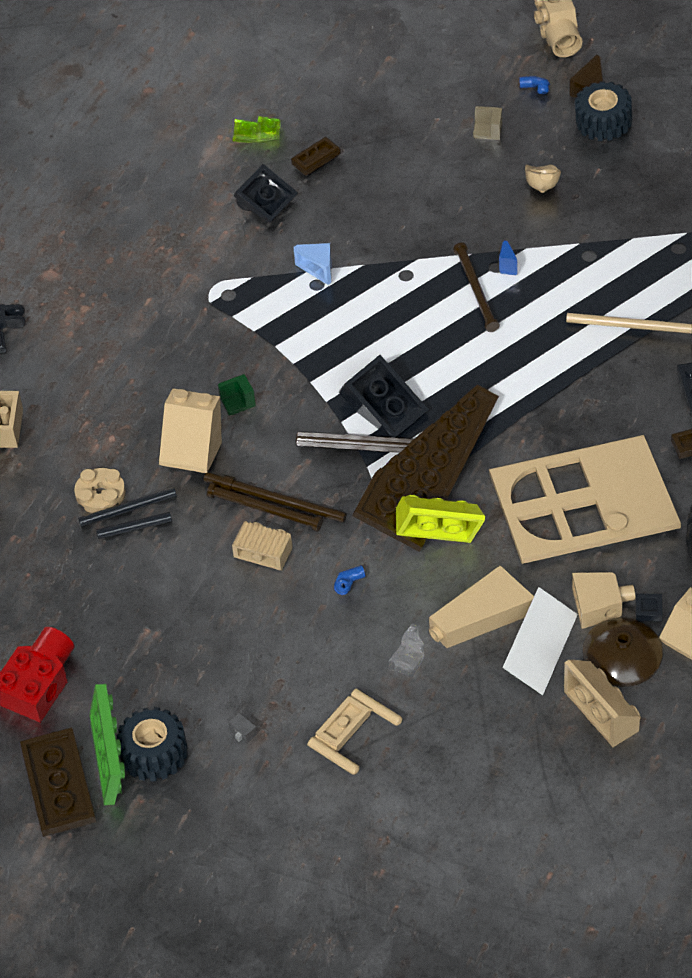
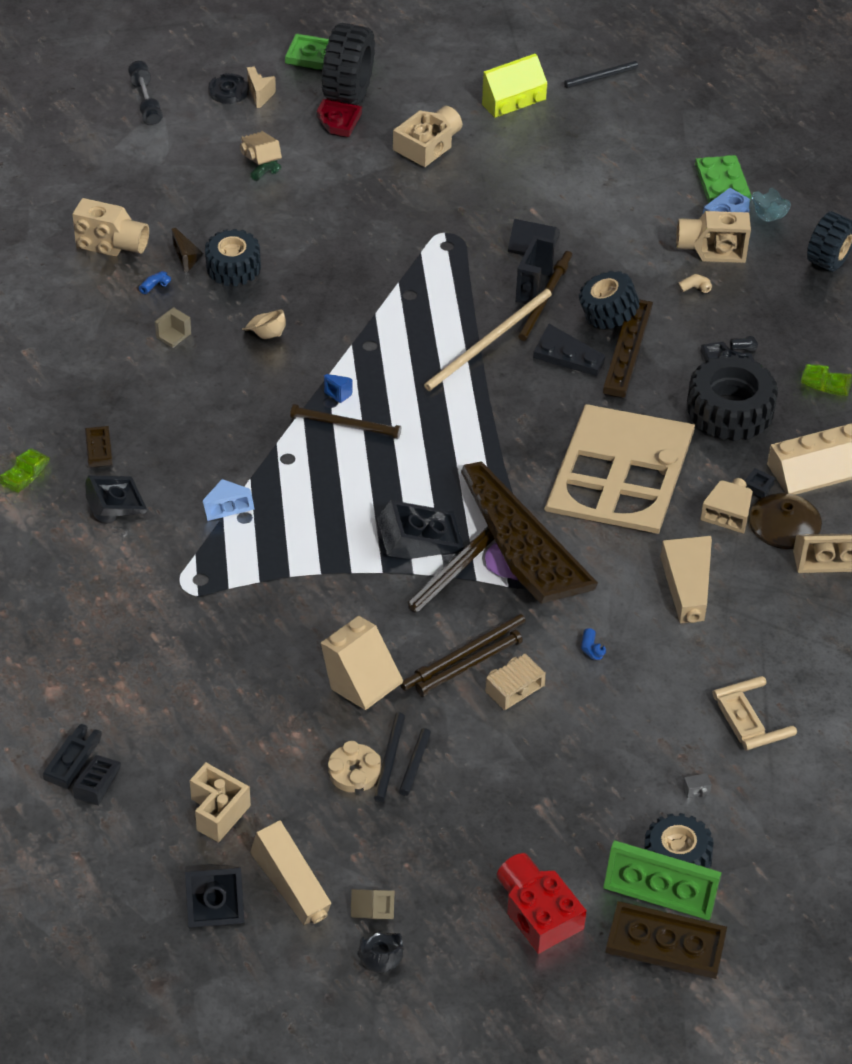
camera: 65 degrees left, 5 degrees down
dark green panel [218,374,256,416] -> none
clear slope [388,624,425,678] -> none
neon yellow slope [396,495,485,543] -> none
white sticker [503,587,578,695] -> none

